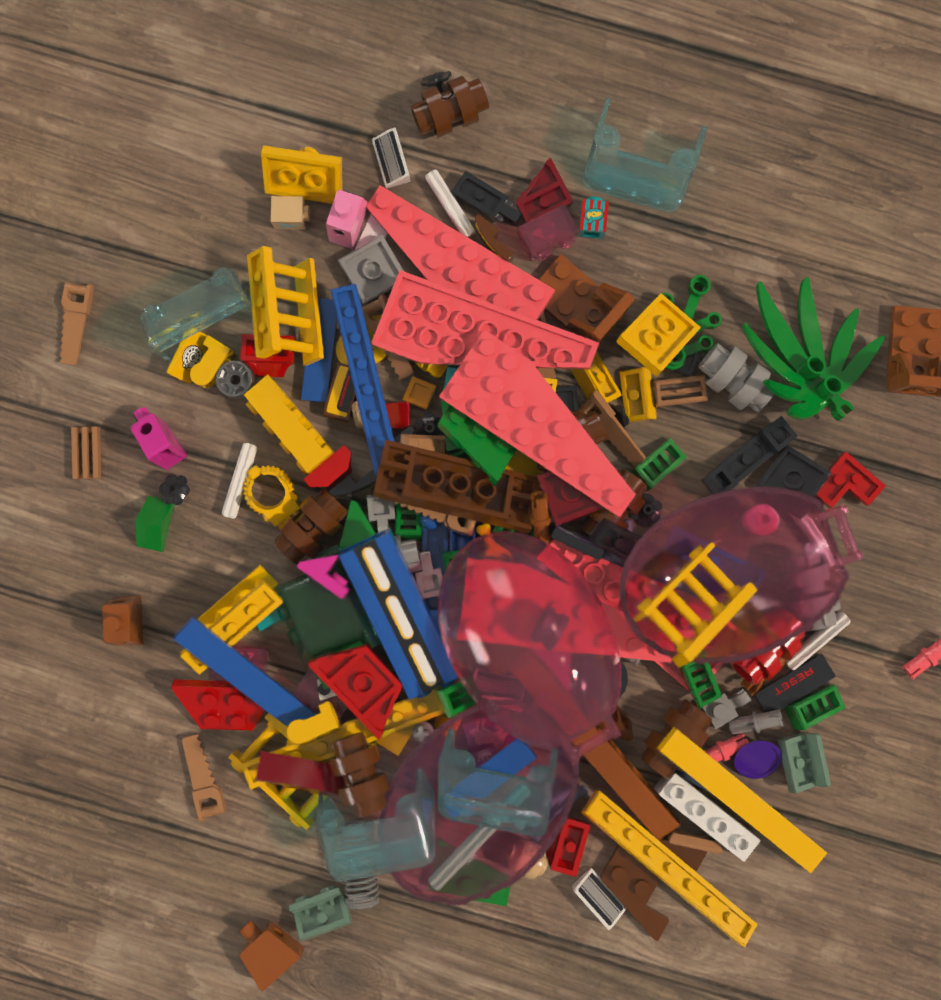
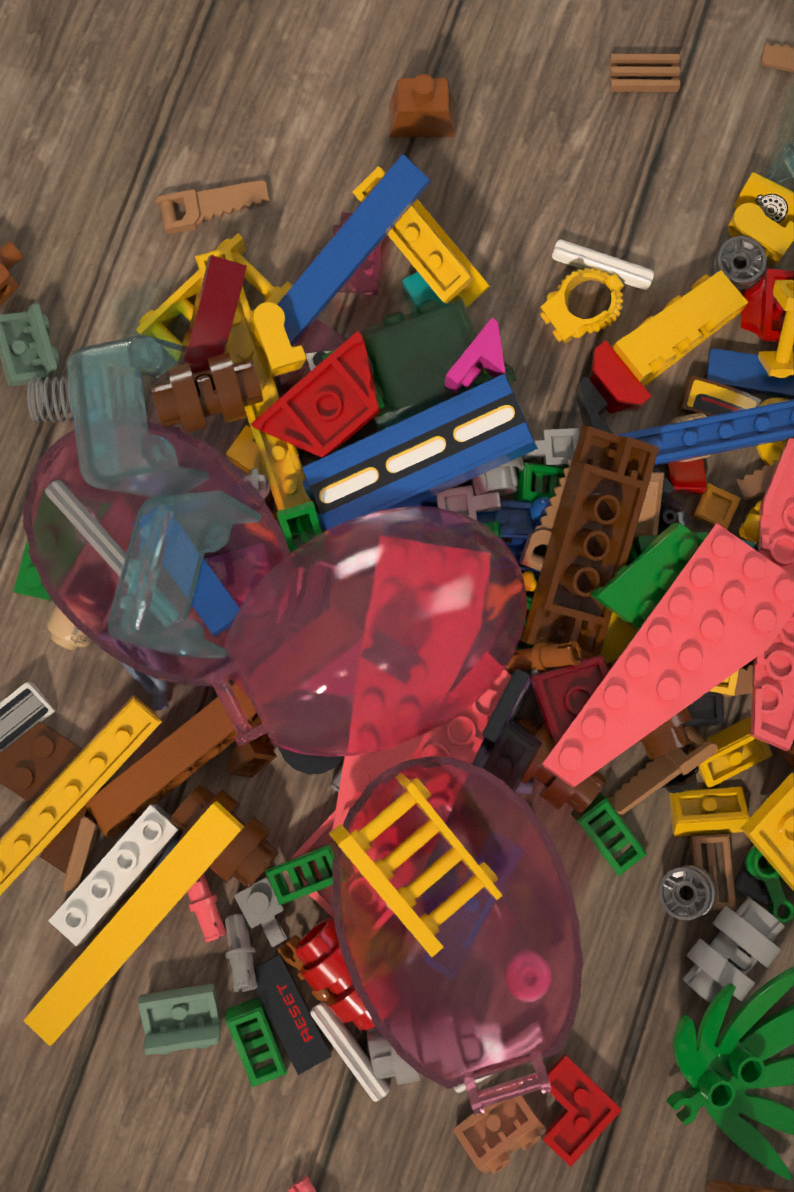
camera: 90 degrees right, 5 degrees down
dark pink torso [131,407,188,471] -> none
green slope [135,496,175,552] -> none
black plant [159,474,190,505] -> none
red wing [171,679,265,731] -> none
reddish brown piece [274,489,348,565] -> none
green slope [338,500,377,552] -> none
red slope [541,816,591,877] -> none
black plant [630,494,662,526] -> none
black slope [701,416,798,501] -> none
dark purple piece [734,740,782,779] -> none
black tile [756,445,832,516] -> none
none -> nougat bracket [452,1083,545,1174]
none -> flat silver wheel [658,865,717,920]

